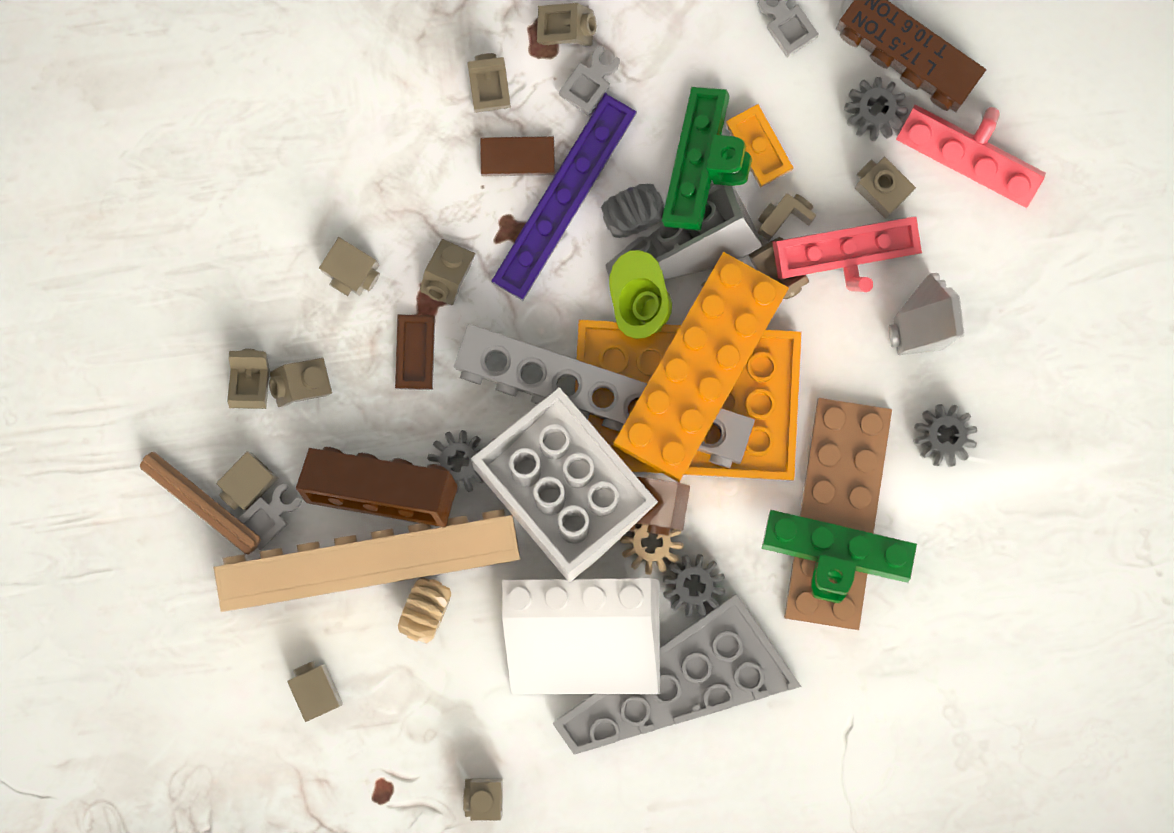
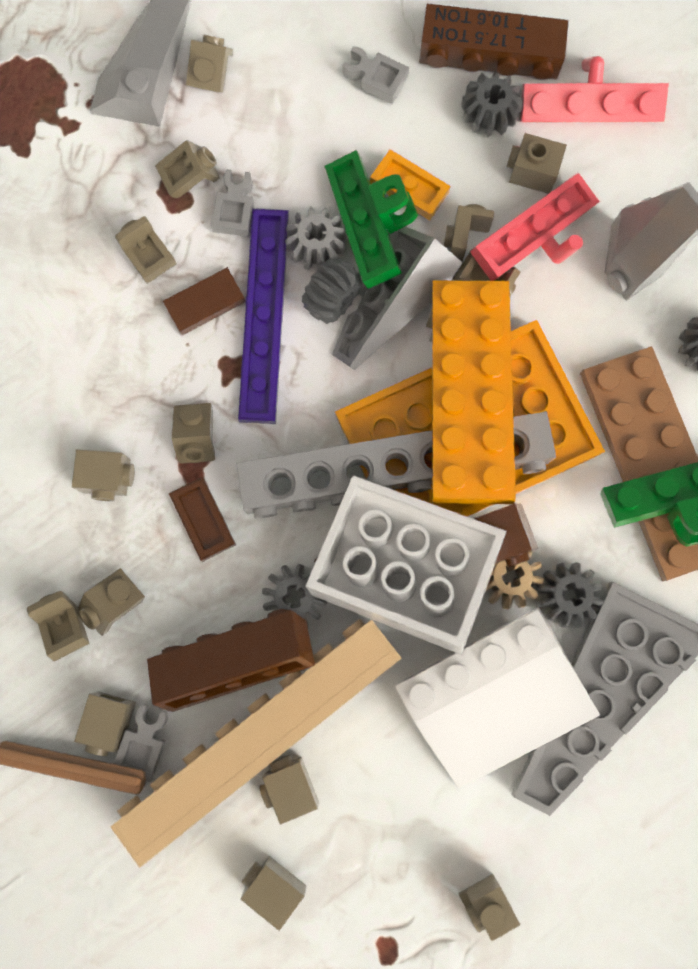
camera: 30 degrees left, 5 degrees down
tan gear [398,577,451,643] -> none
lime piece [609,250,672,339] -> none
none -> dark tan brick [259,755,319,825]
none -> light grey gear [285,206,347,271]

